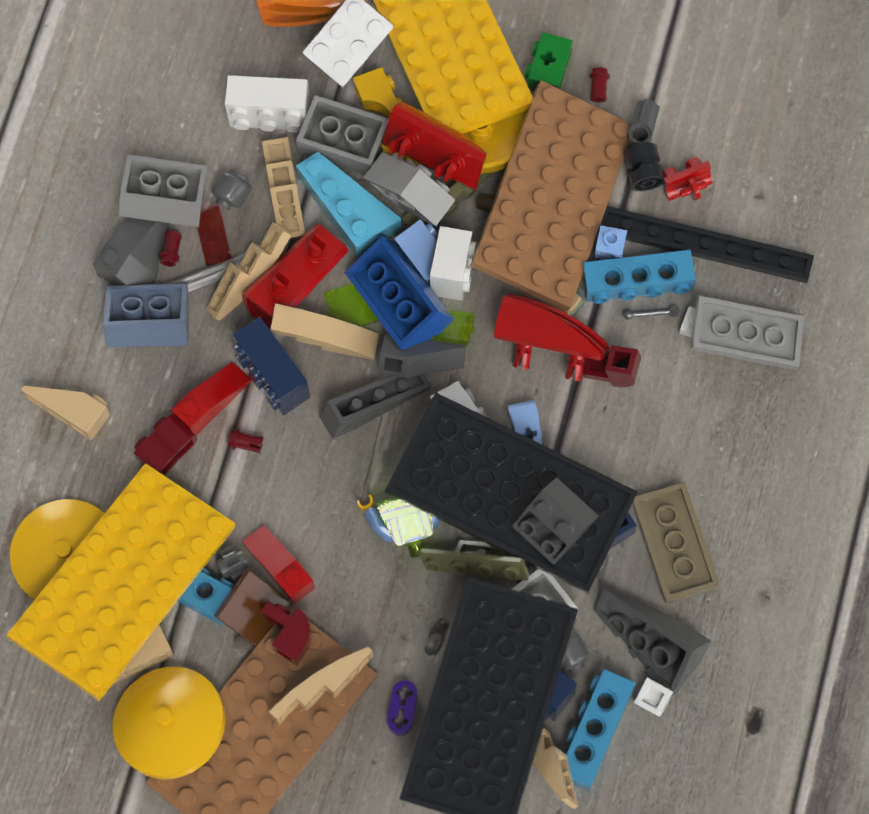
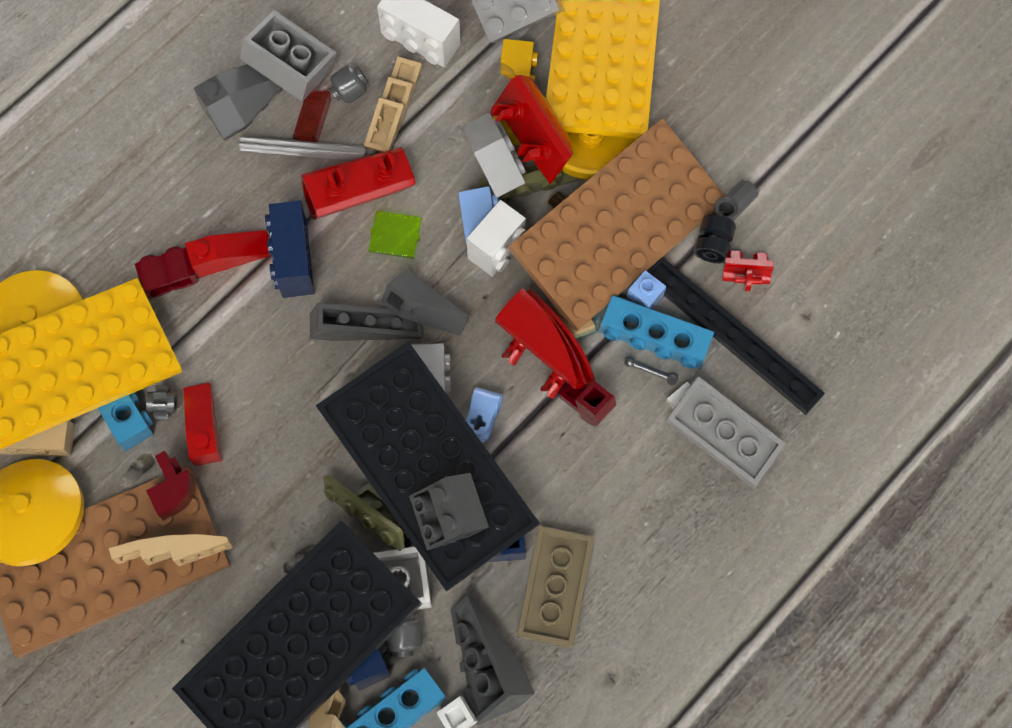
camera: 25 degrees right, 0 degrees up
tan slope [21,386,110,441] -> none
sand blue slope [103,283,190,348] -> none
dark red pin [158,231,182,267] -> none
tan slope [206,222,292,321] -> none
reddish brown tile [214,570,290,648] -> none
dark red pin [228,429,264,454] -> none
tan slope [270,304,379,360] -> none
light grey brick [296,95,389,176] -> none
medium azure wedge [296,152,402,259] -> none
blue slope [344,236,454,350] -> none
torso [357,494,440,558] -> none
dark purple beam [387,680,418,736] -> none
clear neon green piece [430,310,475,346] -> none
green brick [524,32,573,91] -> none
dark red pin [589,67,610,103] -> none

